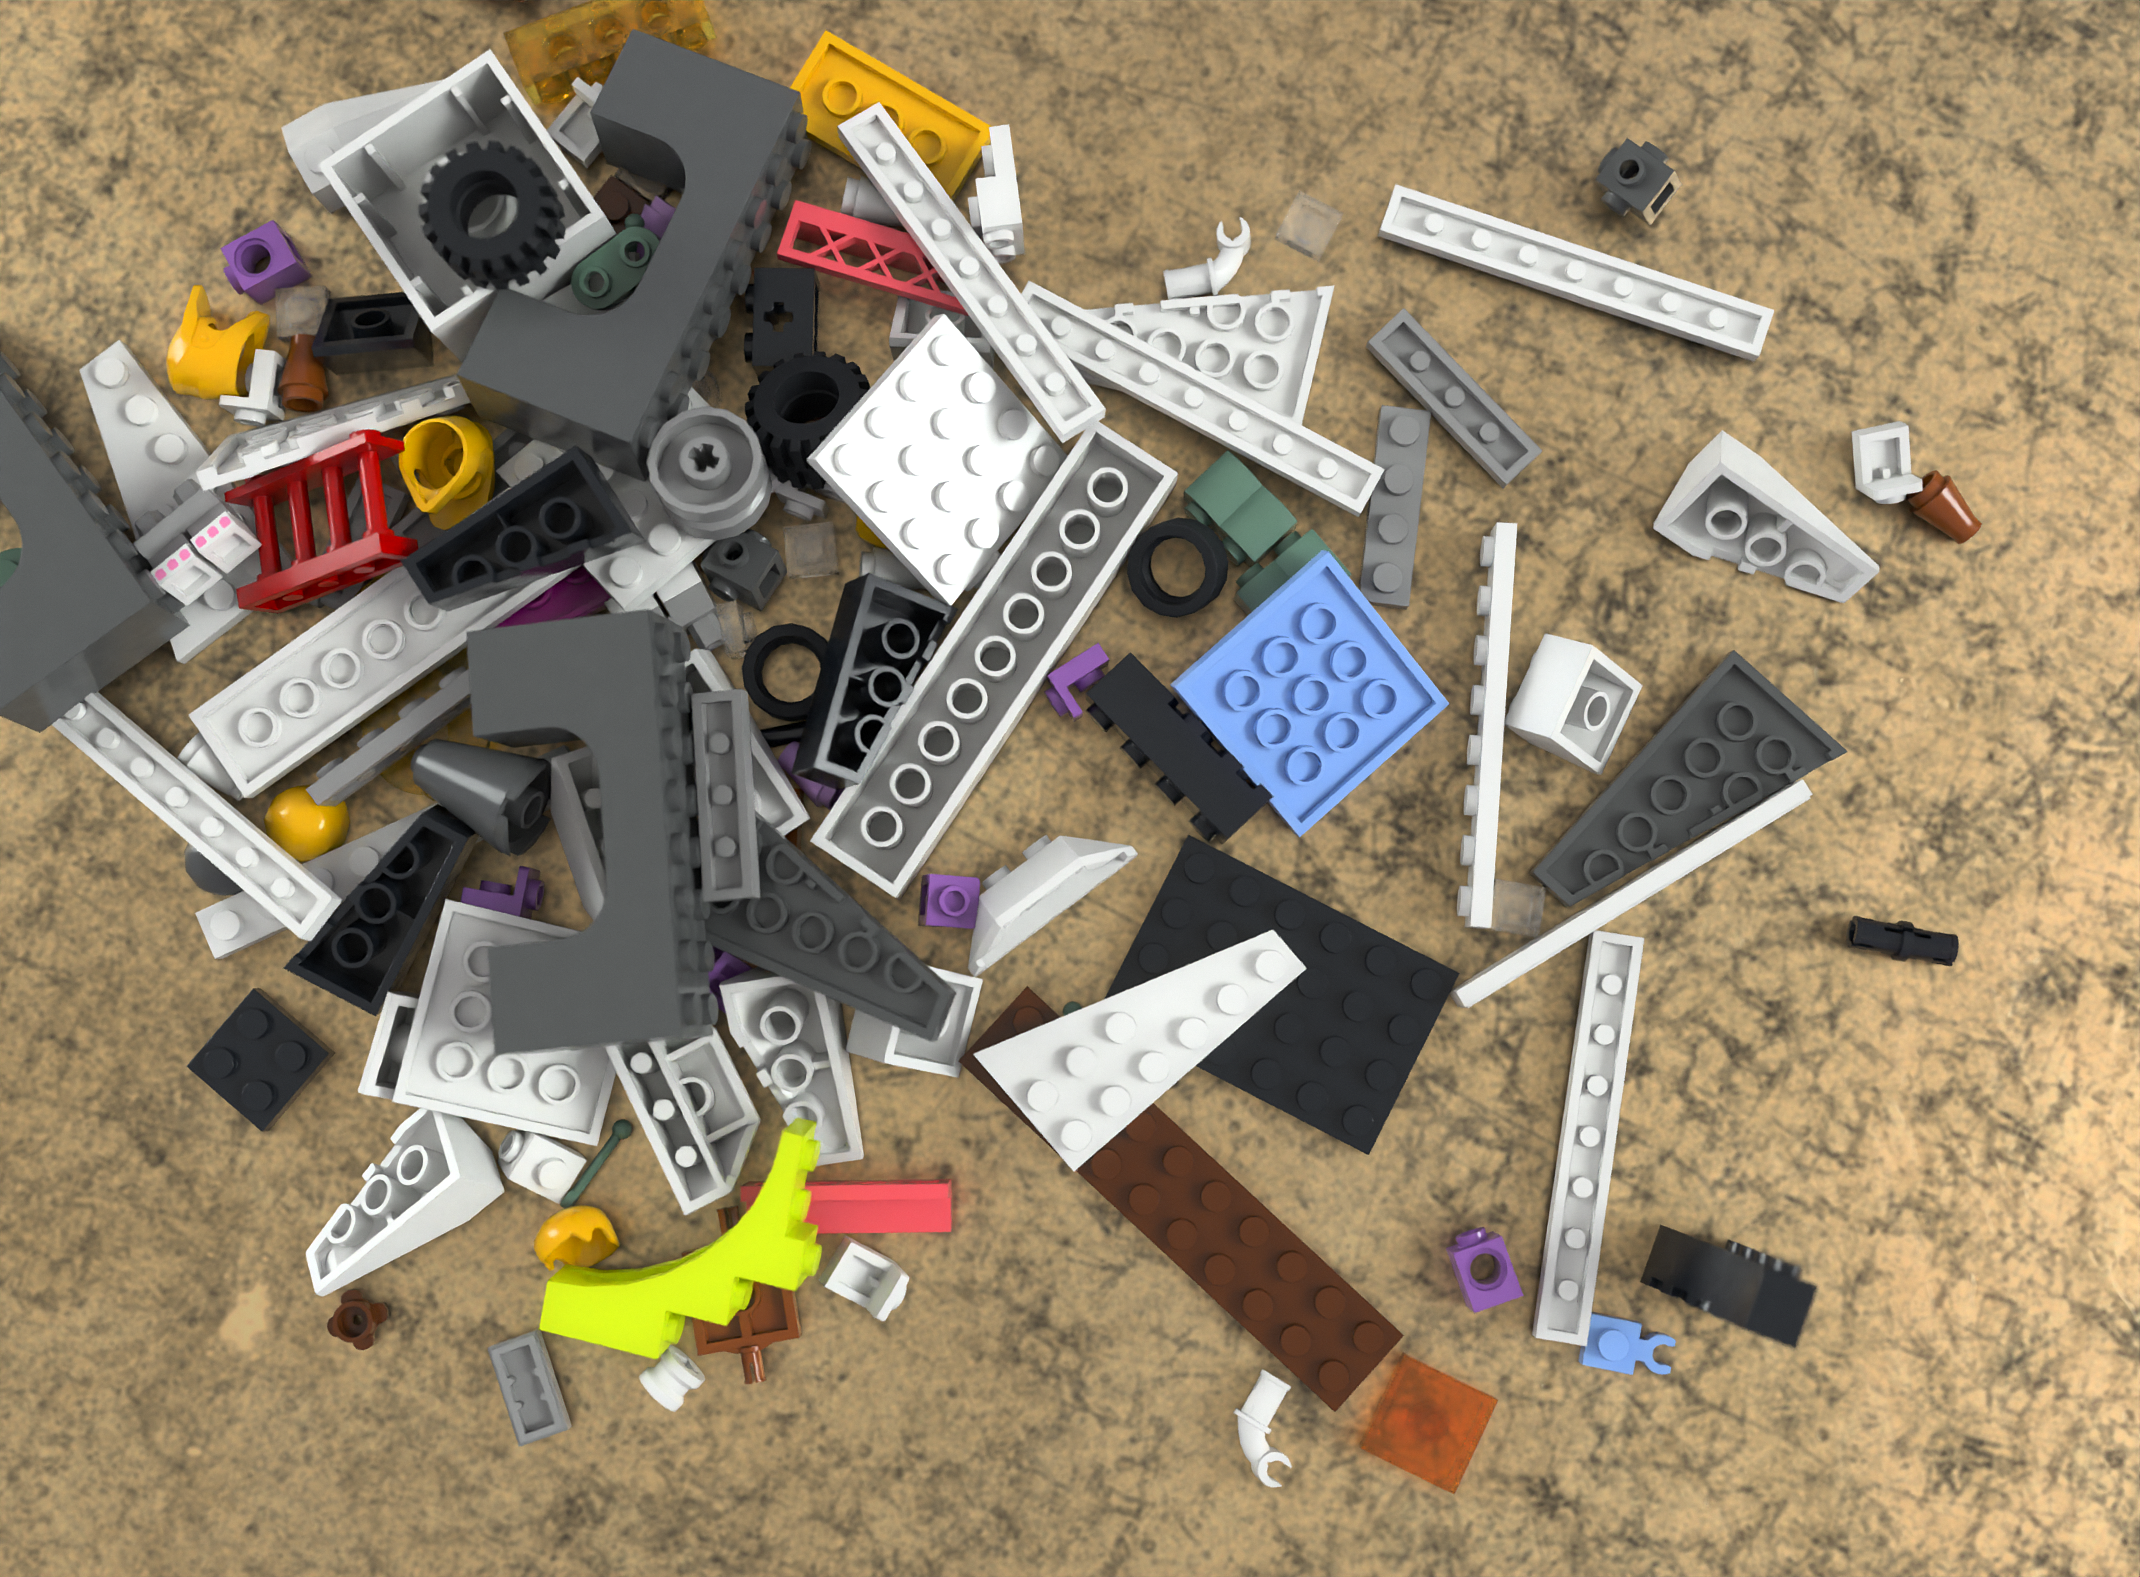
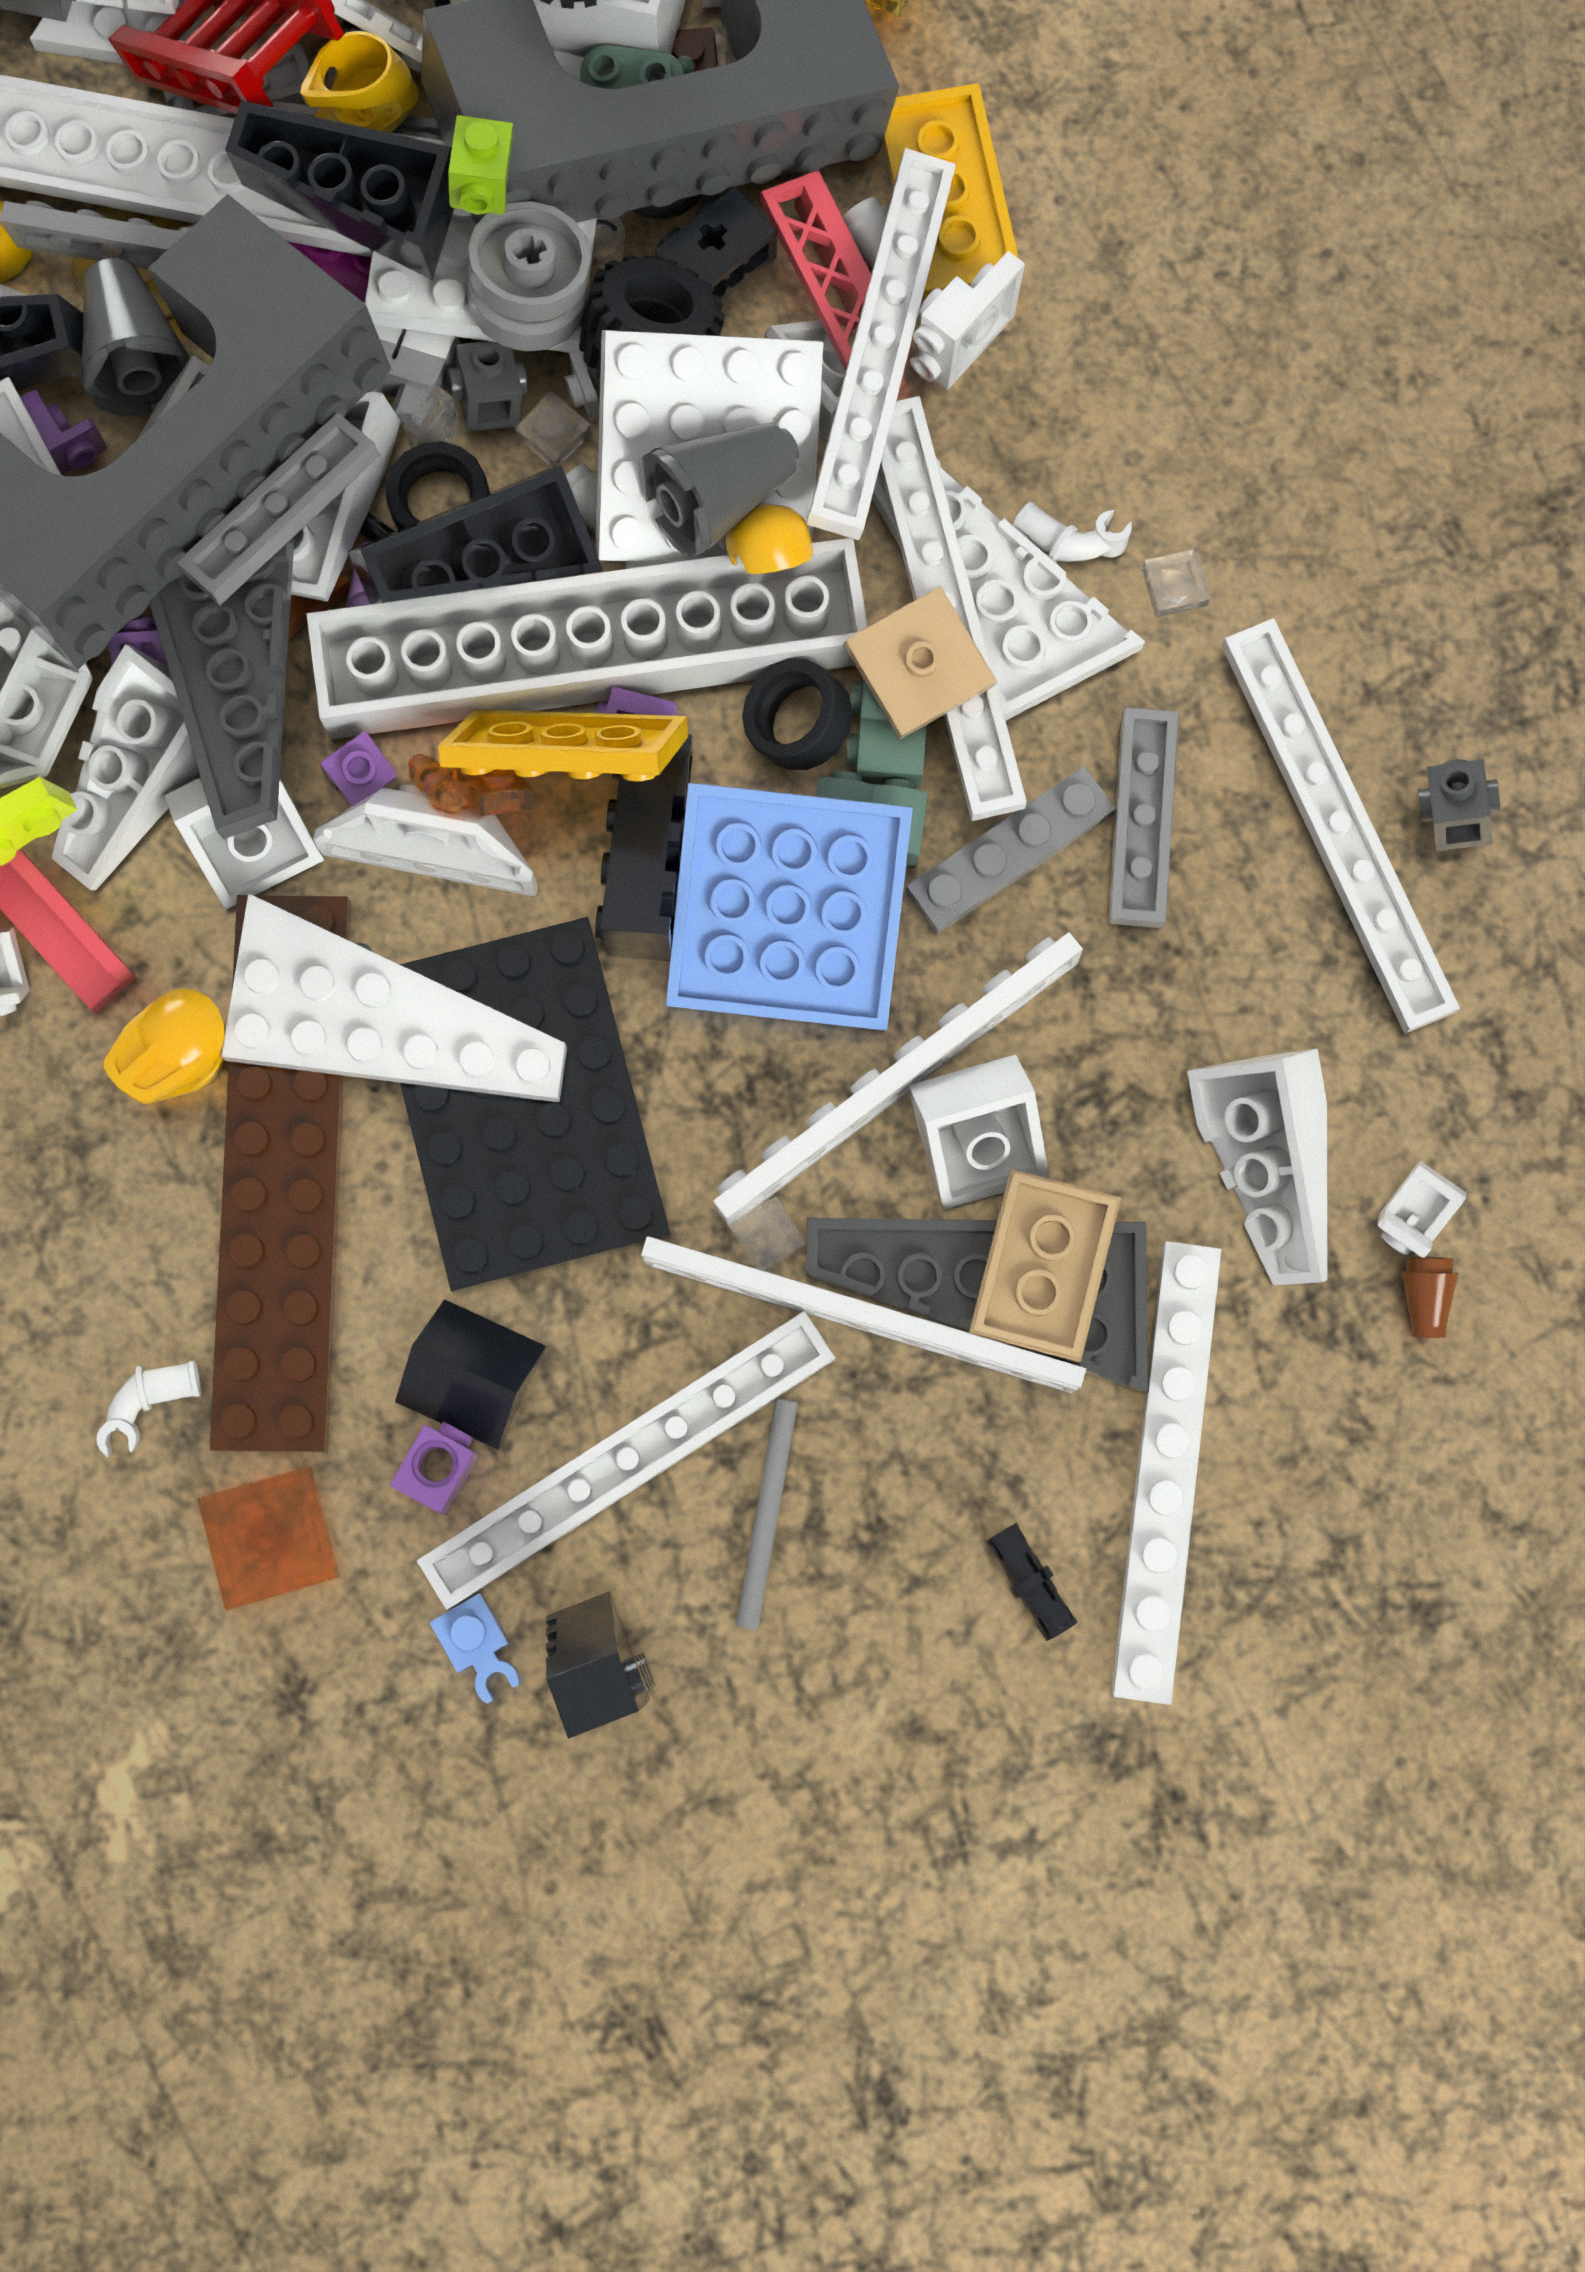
camera: 40 degrees right, 5 degrees down
none -> yellow helmet [103,988,226,1104]
none -> black slope [395,1299,547,1450]
none -> clear orange plate [408,754,533,816]
none -> yellow plate [438,709,688,781]
none -> lime bracket [448,115,513,215]
none -> dark grey cone [639,422,799,557]
none -> yellow hair [725,504,814,574]
none -> light grey bar [736,1399,798,1630]
none -> tan plate [844,586,997,740]
none -> tan tile [969,1169,1121,1364]
none -> white plate [1111,1241,1222,1705]

